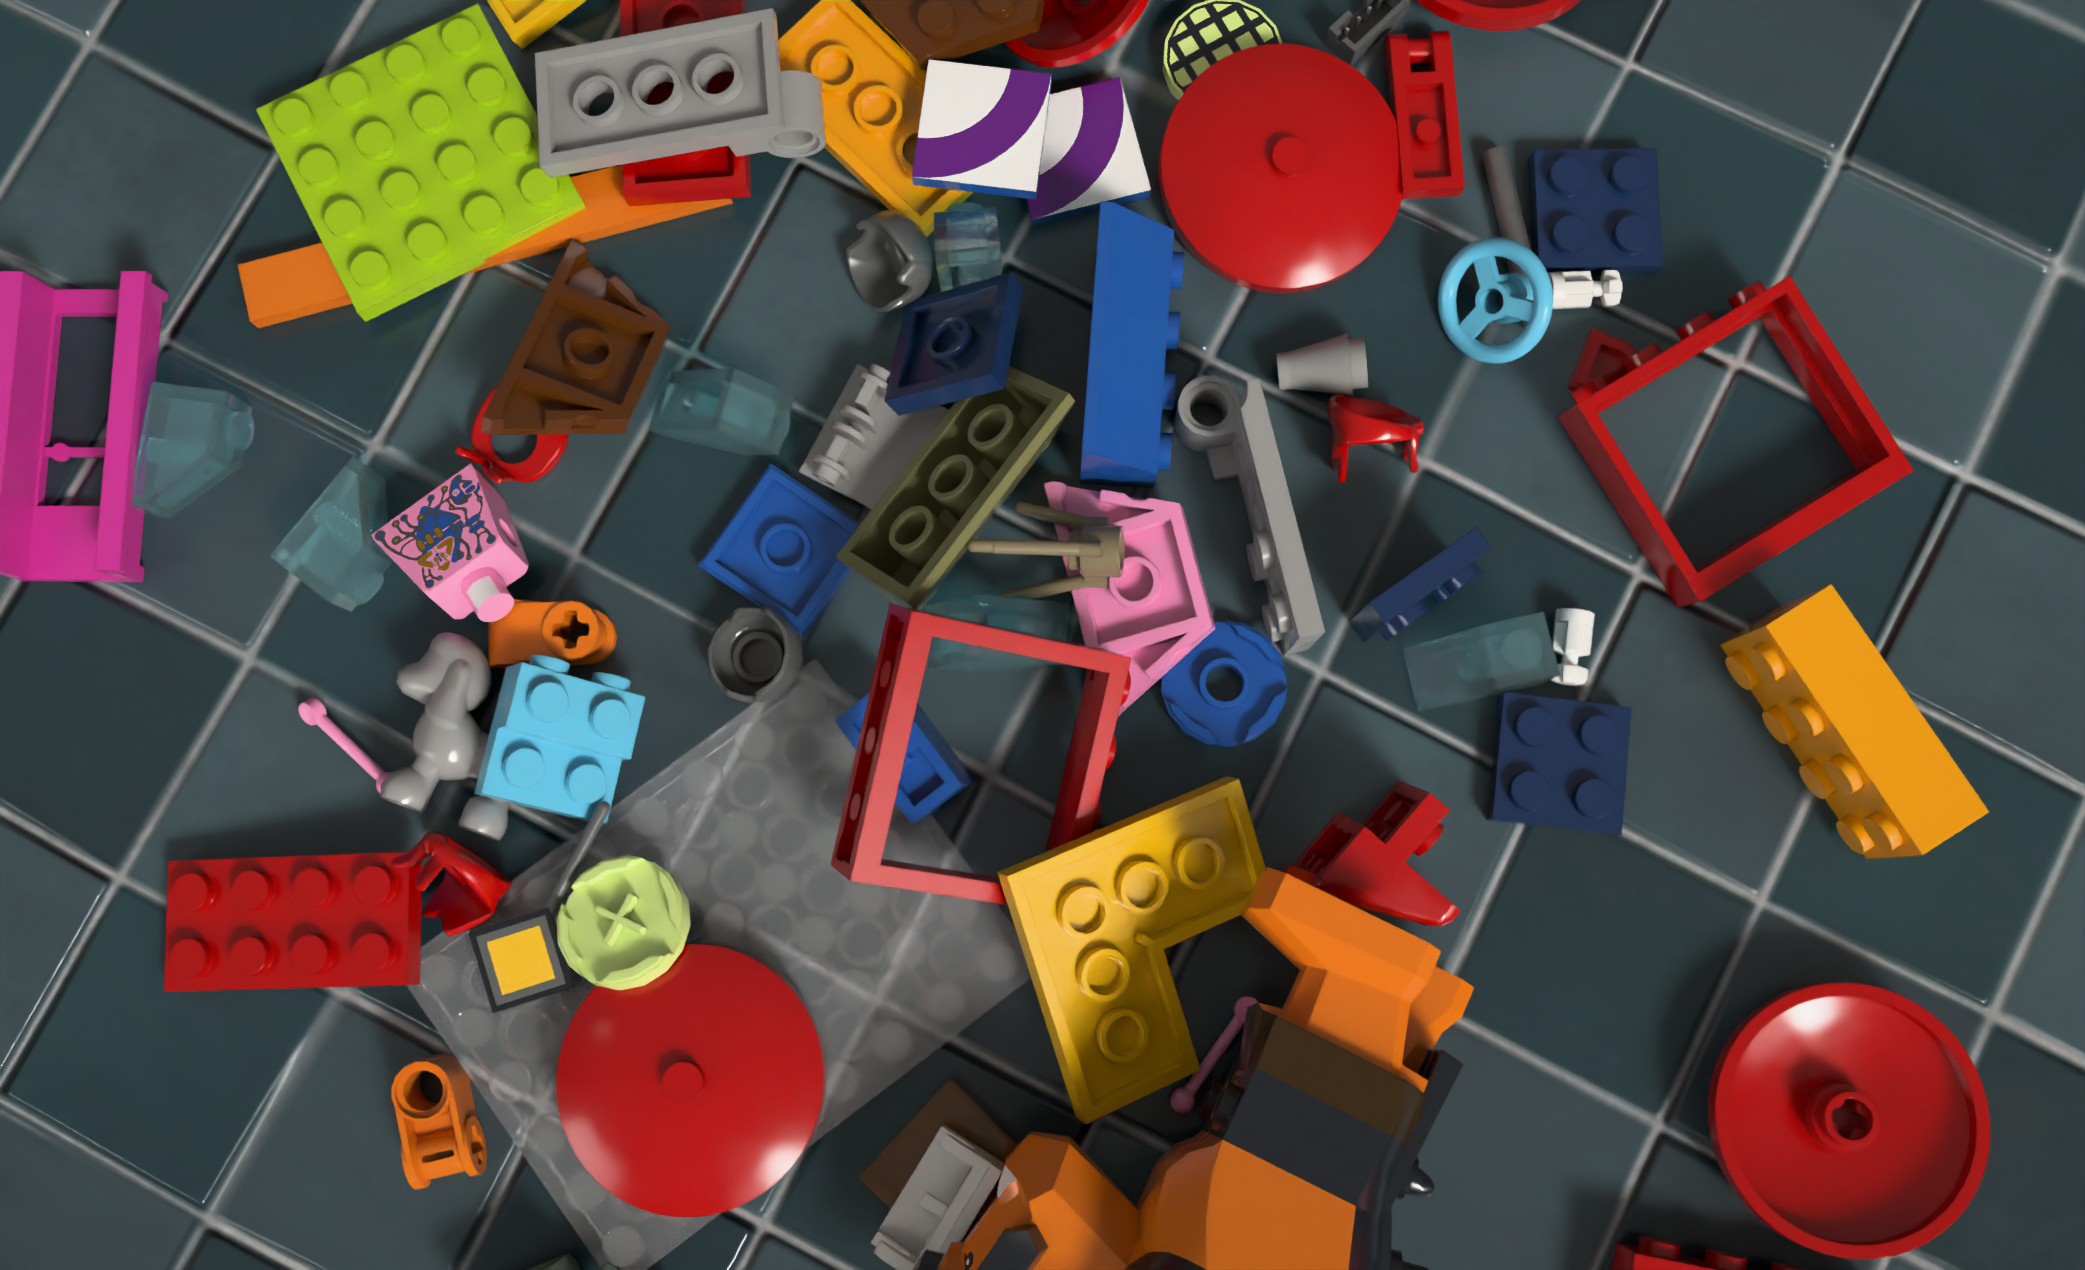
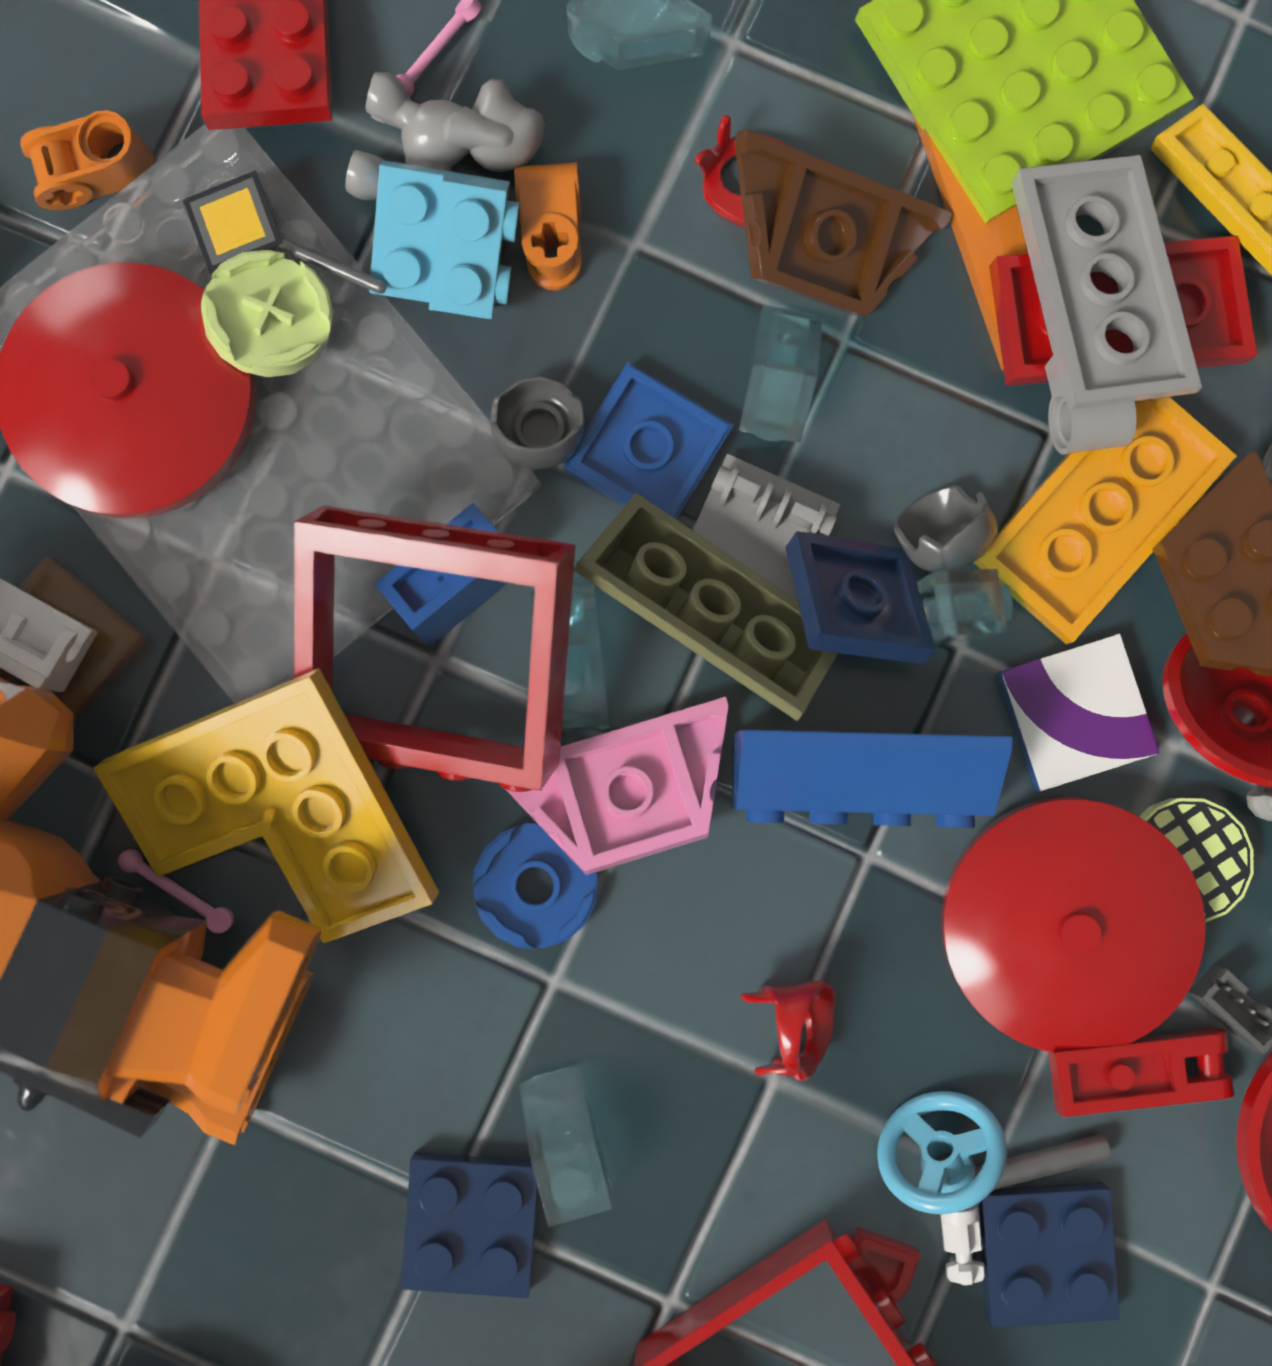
camera: 80 degrees right, 5 degrees up
bright pink torso [371,463,529,622] -> none
red piece [391,831,512,936] -> none
tile [912,59,1052,200] -> none
dark tan plant [967,502,1125,605] -> none
light grey hinge [1174,375,1325,656] -> none
light grey cone [1277,333,1368,395] -> none
red piece [1284,781,1461,926] -> none
dark blue plate [1349,527,1492,642] -> none
white piece [1548,608,1595,686] -> none

